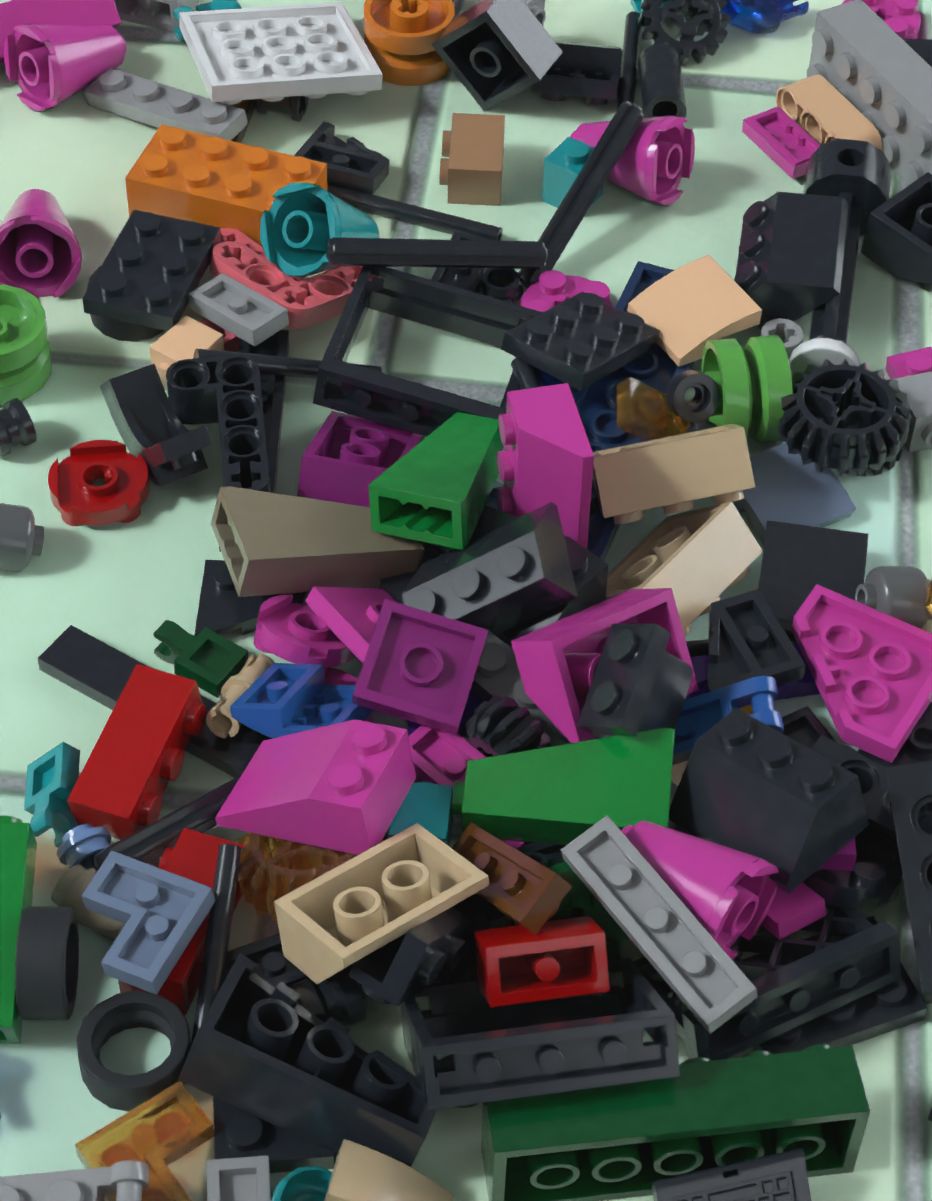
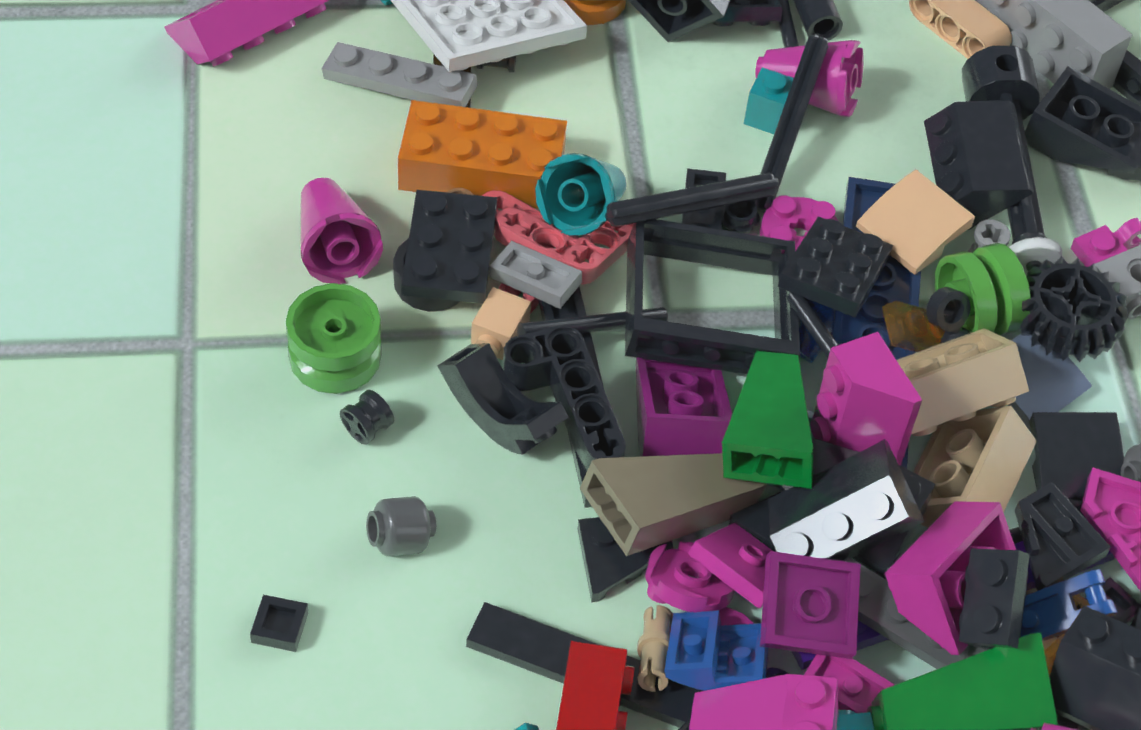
camera: 15 degrees left, 5 degrees up
dark pink cone [4,24,126,111] -> none
red plate [48,440,150,526] -> none
dark green plate [153,620,248,698] -> none
black wing [294,121,390,195] -> none
black piece [327,183,503,241] -> none
medium nougat brick [439,113,505,206] -> none
black gear [461,695,552,758] -> none
dark pink plate [742,106,821,179] -> none

